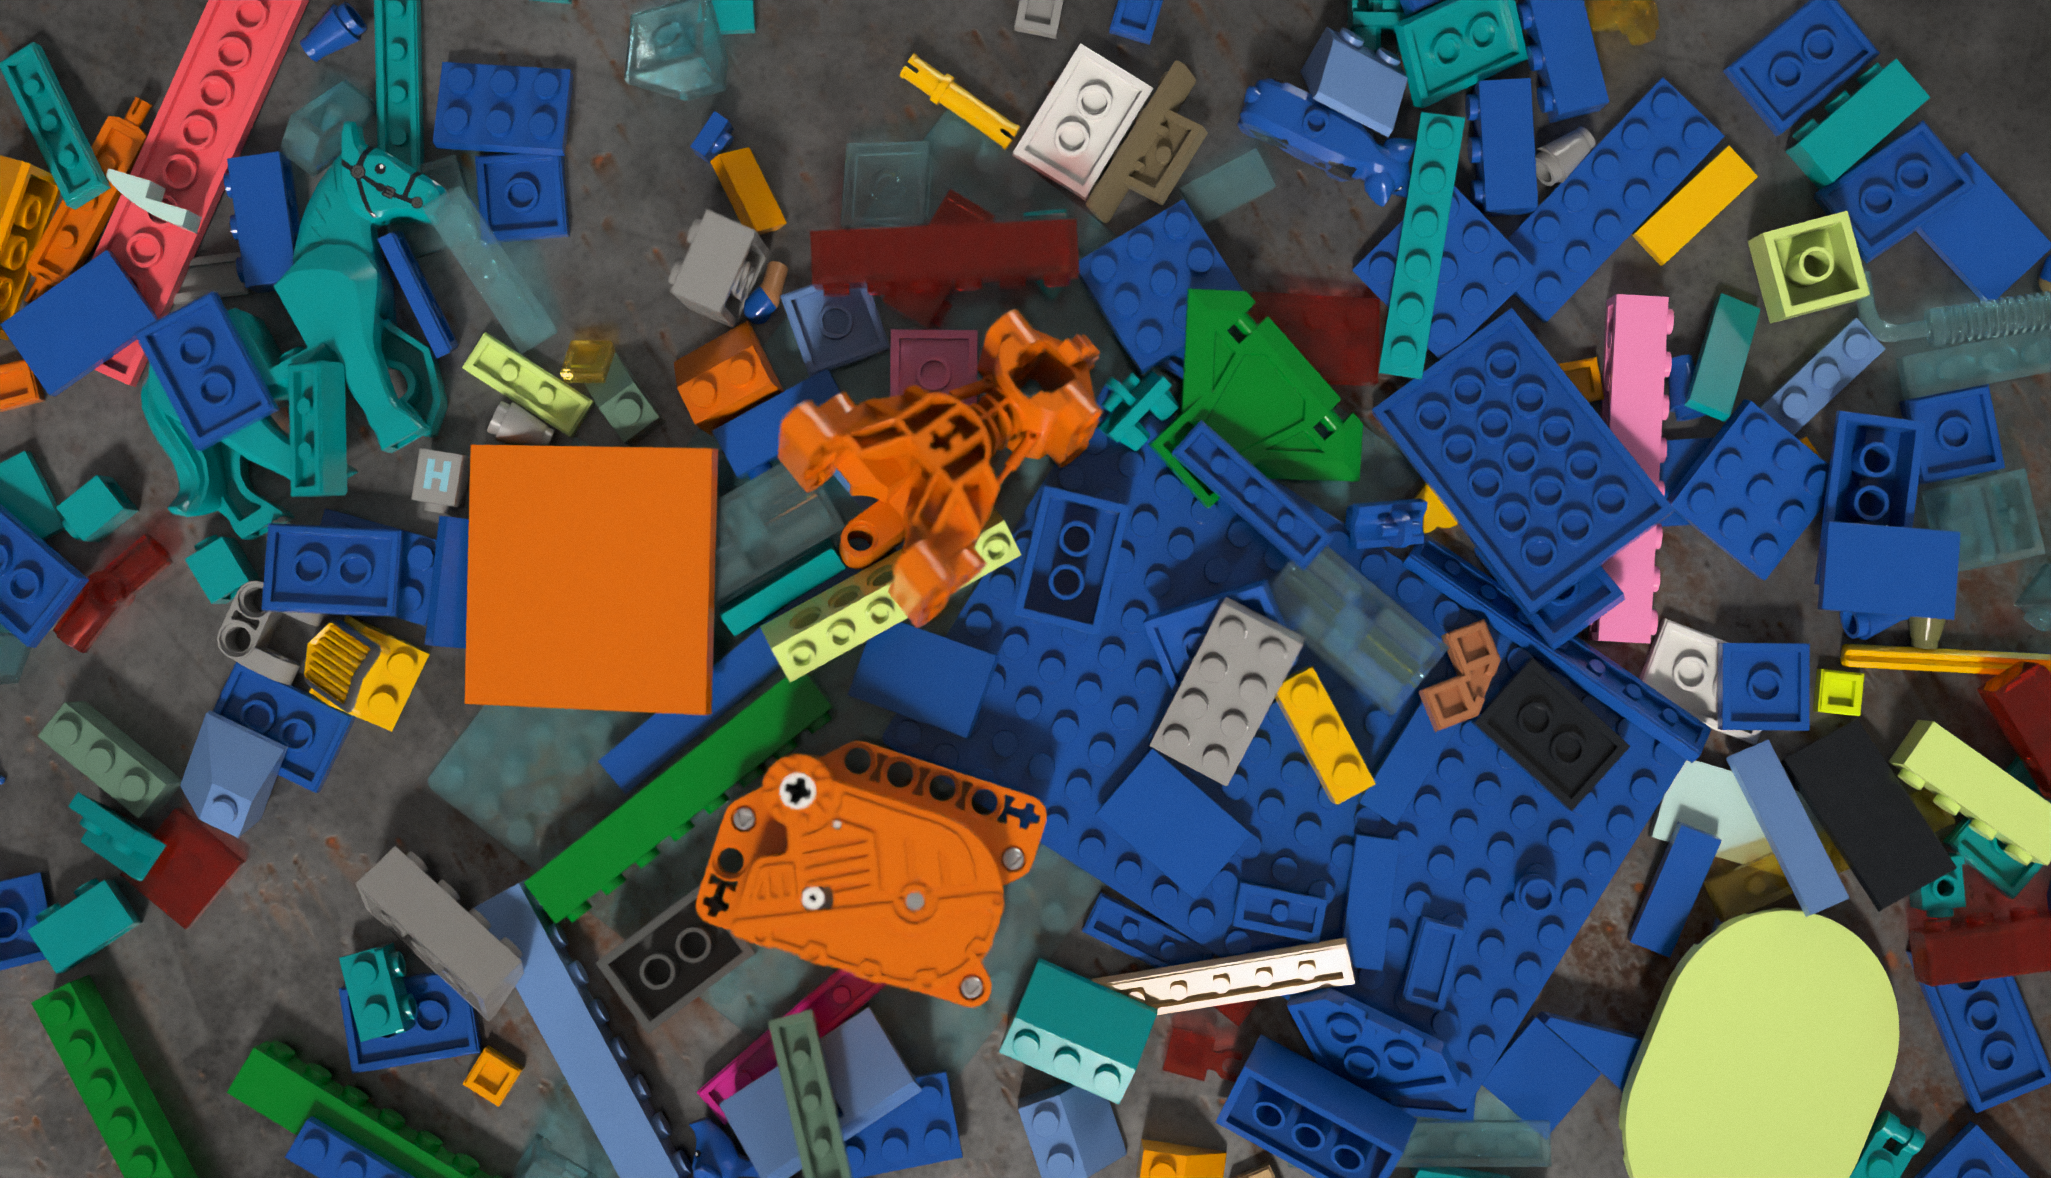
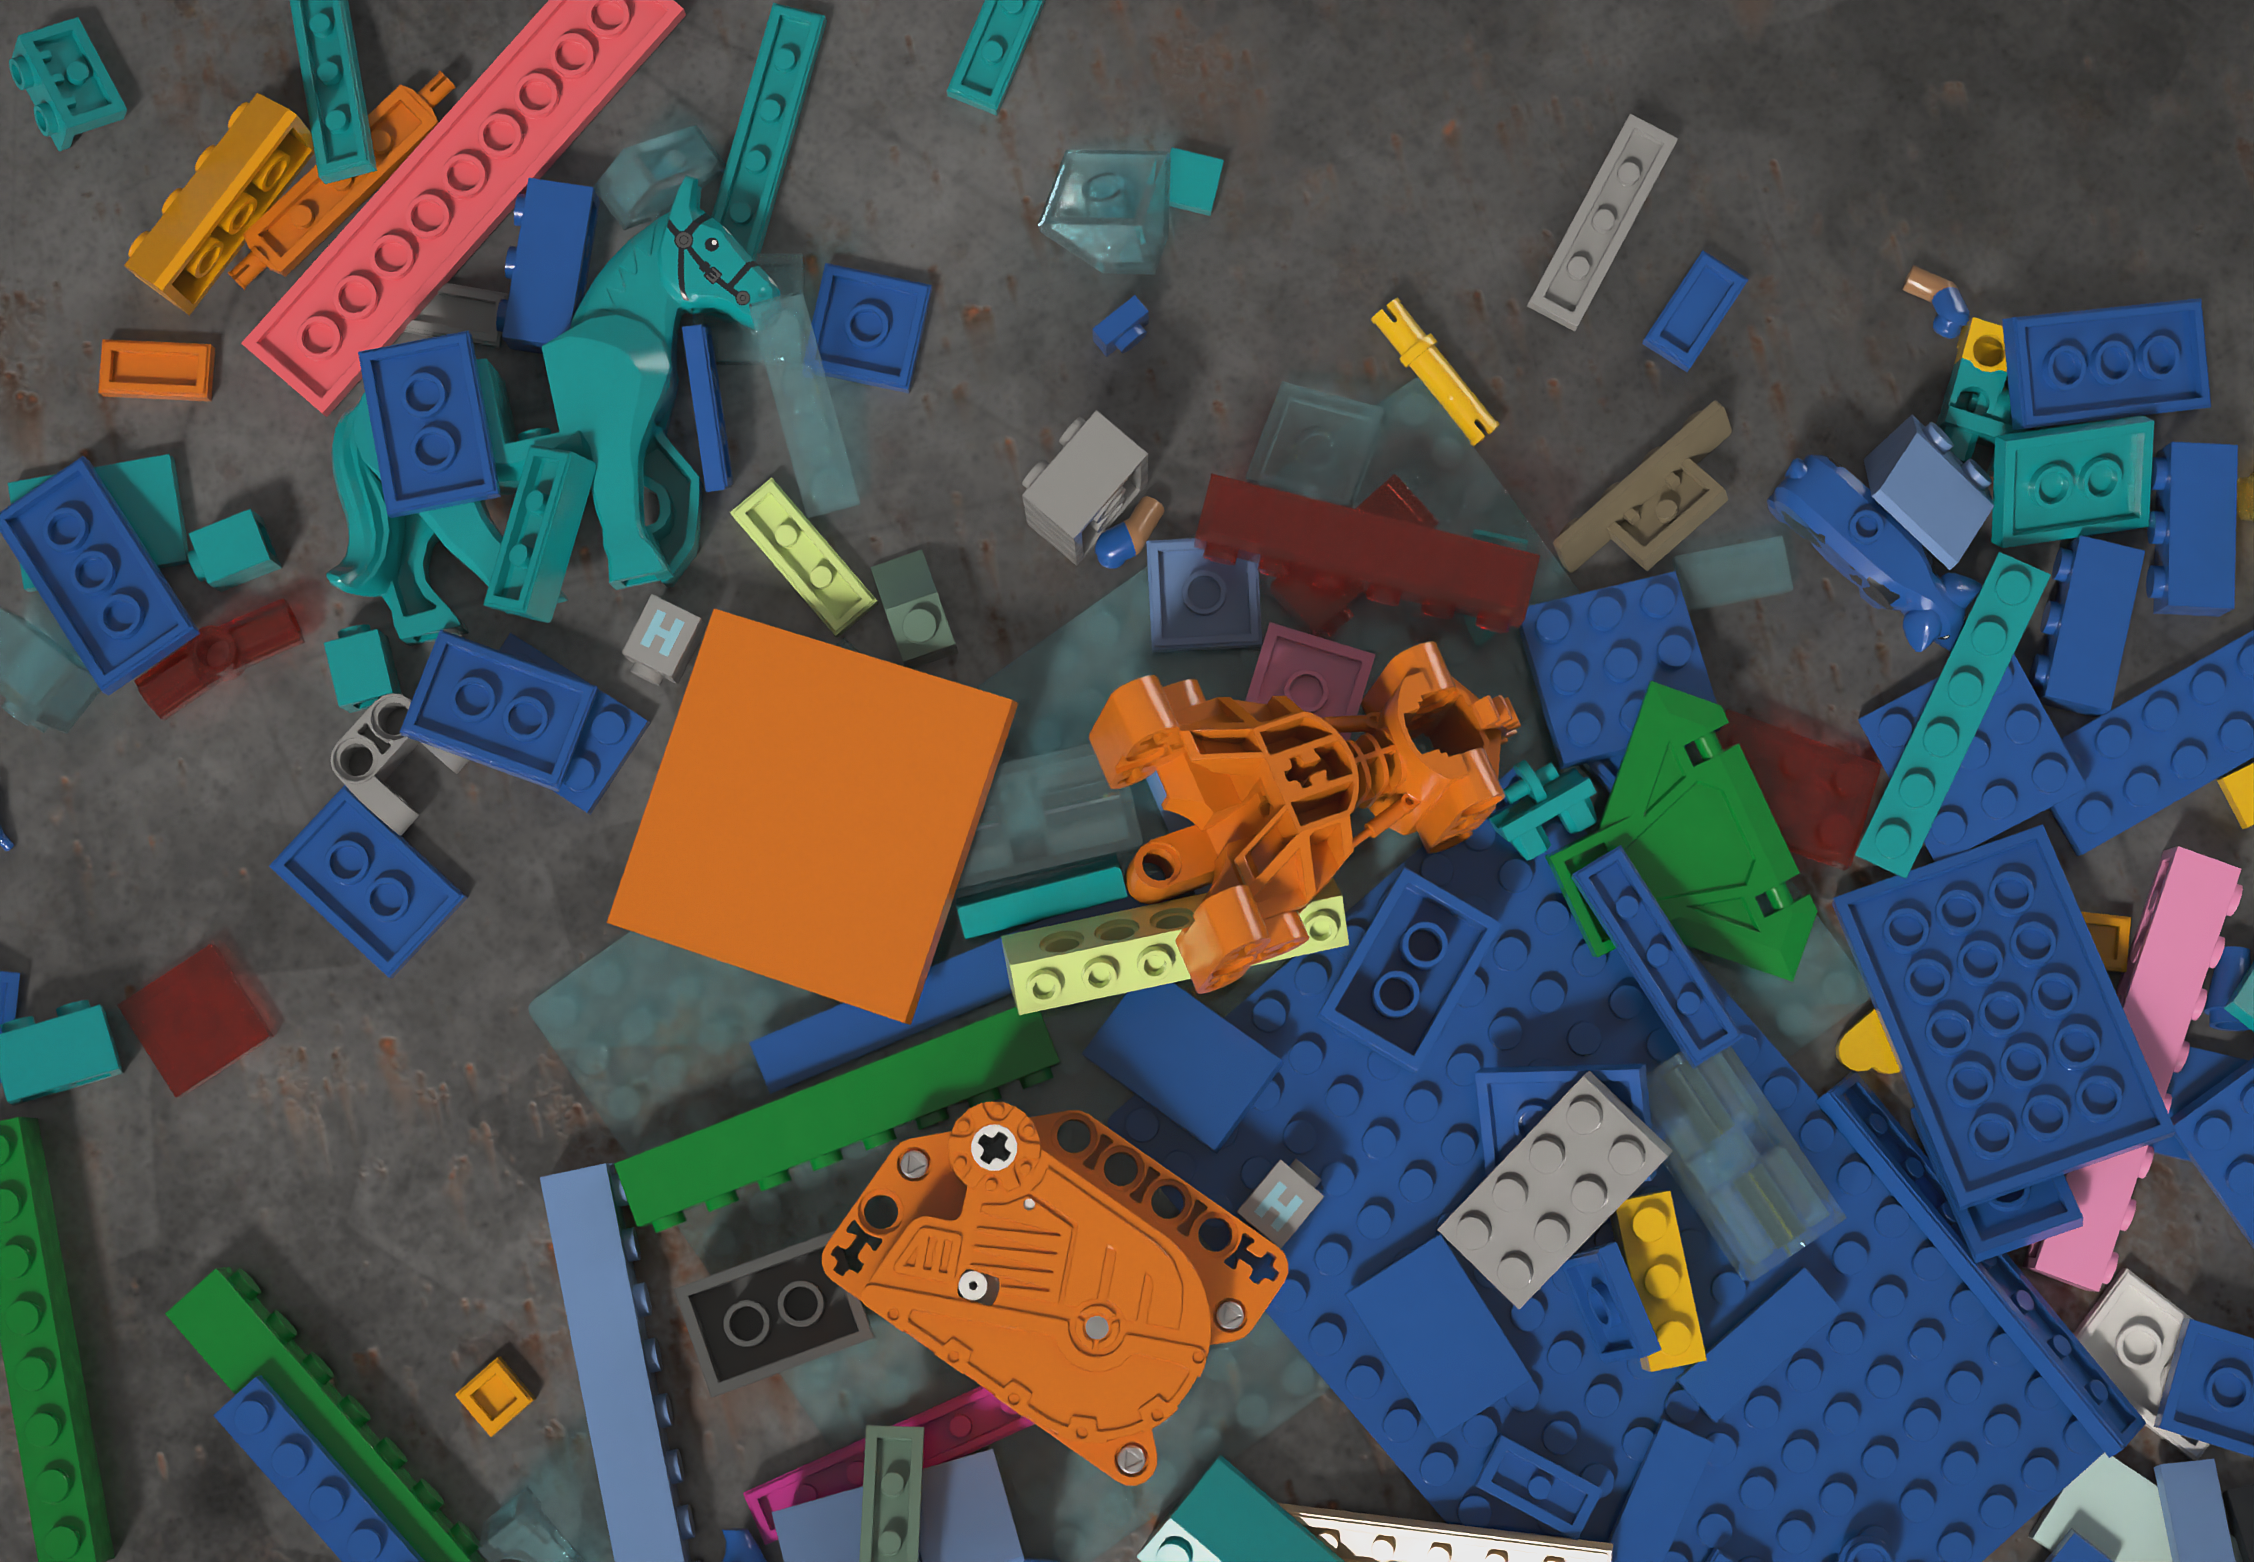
camera: 20 degrees right, 5 degrees down
blue tile [0,250,159,397] -> none
sand green brick [37,701,182,818] -> none
teal bracket [68,792,167,881] -> none
light aqua slope [106,168,202,234] -> none
medium blue slope [180,710,288,838] -> none
blue cone [300,2,367,62] -> none
yellow piece [304,615,430,731] -> none
blue tile [338,971,483,1074] -> none
teal bracket [339,942,418,1042] -> none
light grey slope [356,846,524,1021] -> none
blue tile [425,516,469,649] -> none
blue plate [433,62,574,156] -> none
light grey cone [487,401,555,446] -> none
clear yellow tile [560,340,615,383] -> none
orange slope [674,320,784,436] -> none
light orange tile [710,147,787,235] -> none
blue brick [712,368,841,482] -> none
white plate [1013,43,1154,201] -> none
blue tile [1081,891,1214,968] -> none
blue hips [1345,498,1428,549] -> none
nougat tile [1418,619,1501,732] -> none
black plate [1471,658,1630,811] -> none
light grey cone [1535,126,1595,186] -> none
none -> light grey brick [1236,1158,1324,1249]
none -> blue tile [1562,1242,1662,1364]

